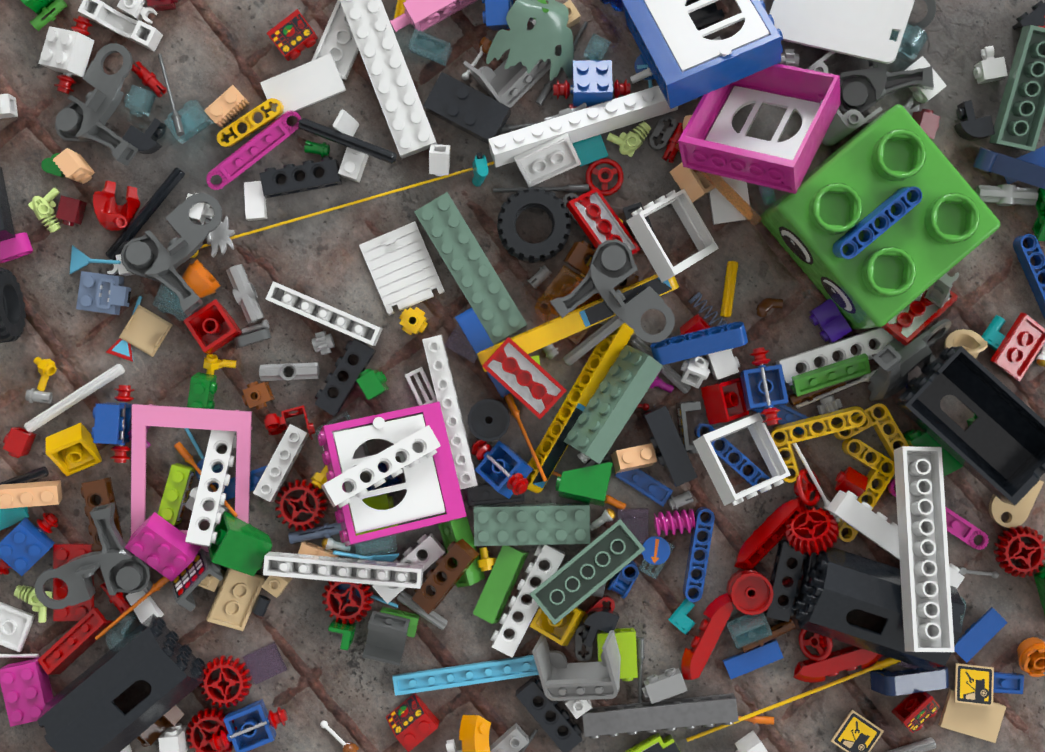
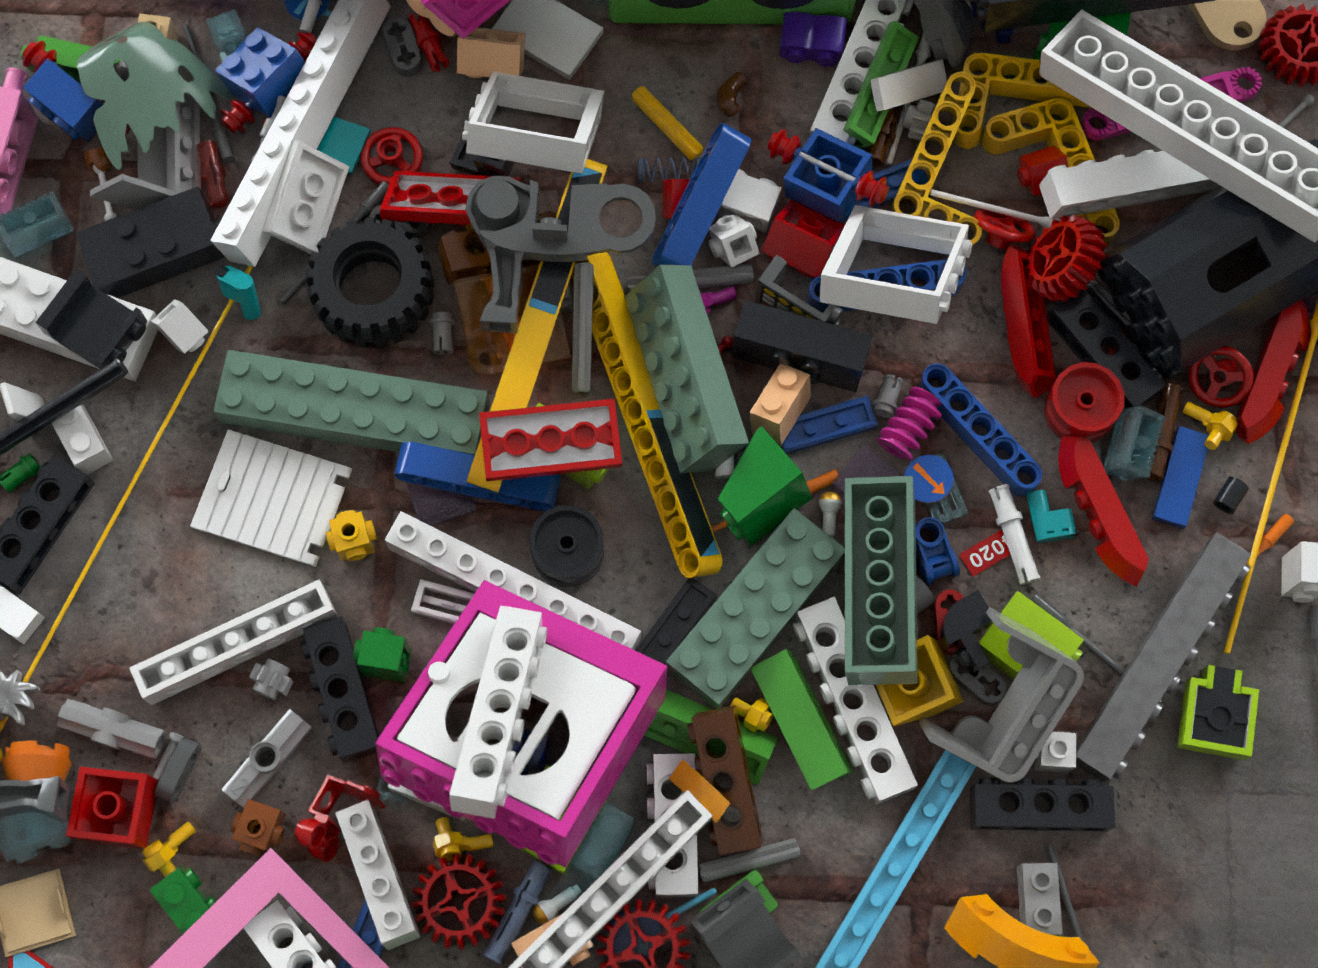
camera: 50 degrees left, 15 degrees down
medium azure piece [333,551,399,562] -> none
blue brick [471,440,533,499] -> none
orange piece [504,394,547,482] -> none
light grey pin [542,344,559,360] -> none
yellowish green piece [606,121,651,157] -> none
light grey brick [642,668,688,704] -> none
clear orange axle [675,143,762,226] -> none
none -> black panel [35,269,148,369]
none -> clear red pin [196,141,230,208]
none -> light orange sticker [669,759,730,823]
none -> white tile [870,59,947,111]
none -> red sticker [959,529,1011,577]
none -> white pin [989,484,1041,585]
none -> yellow piece [1182,401,1238,450]
none -> black hinge [1213,477,1249,514]

